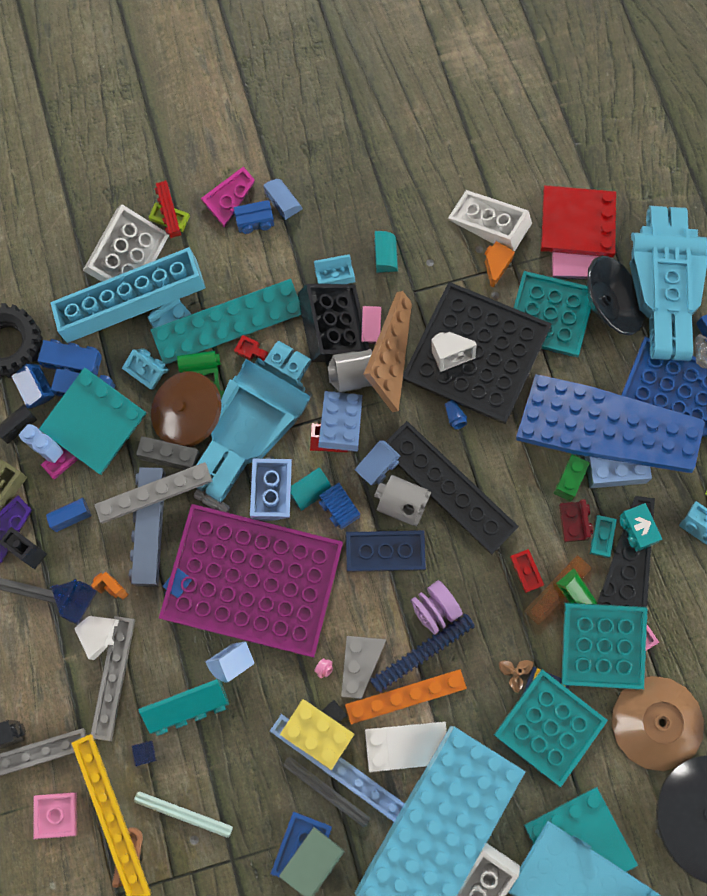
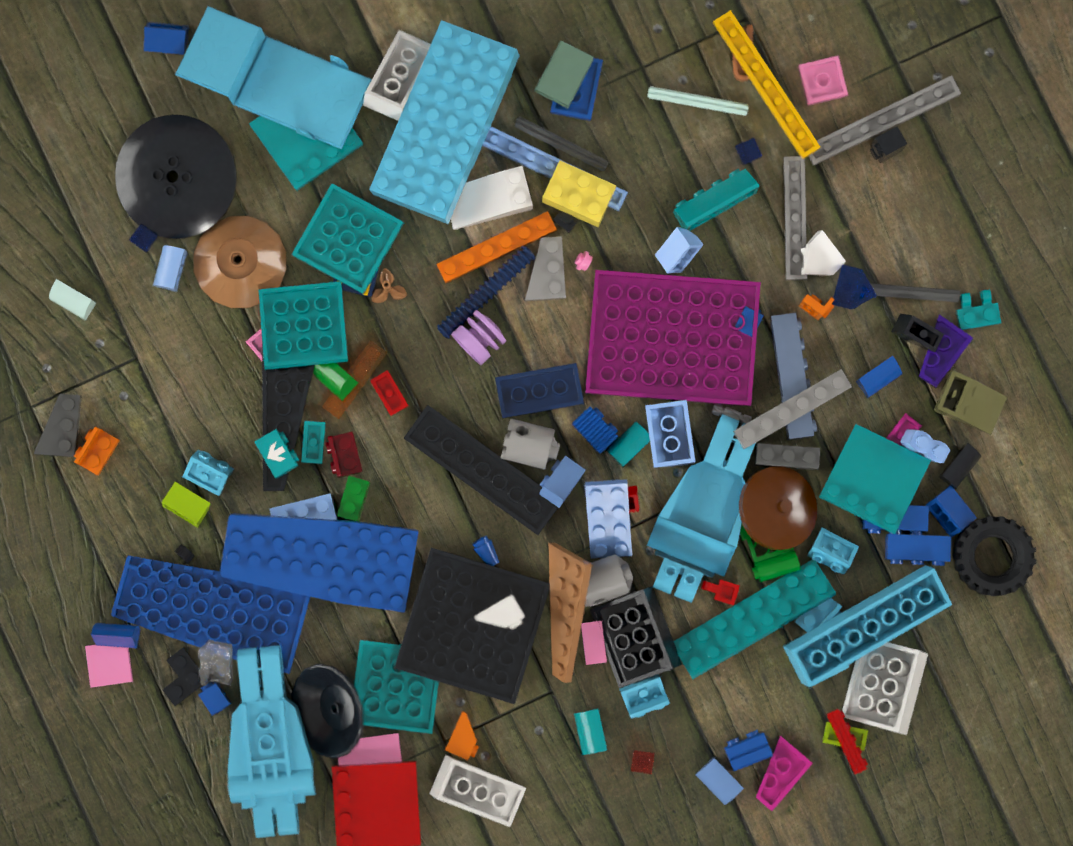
camera: 175 degrees right, 10 degrees up
none -> clear red plate [631,750,655,774]

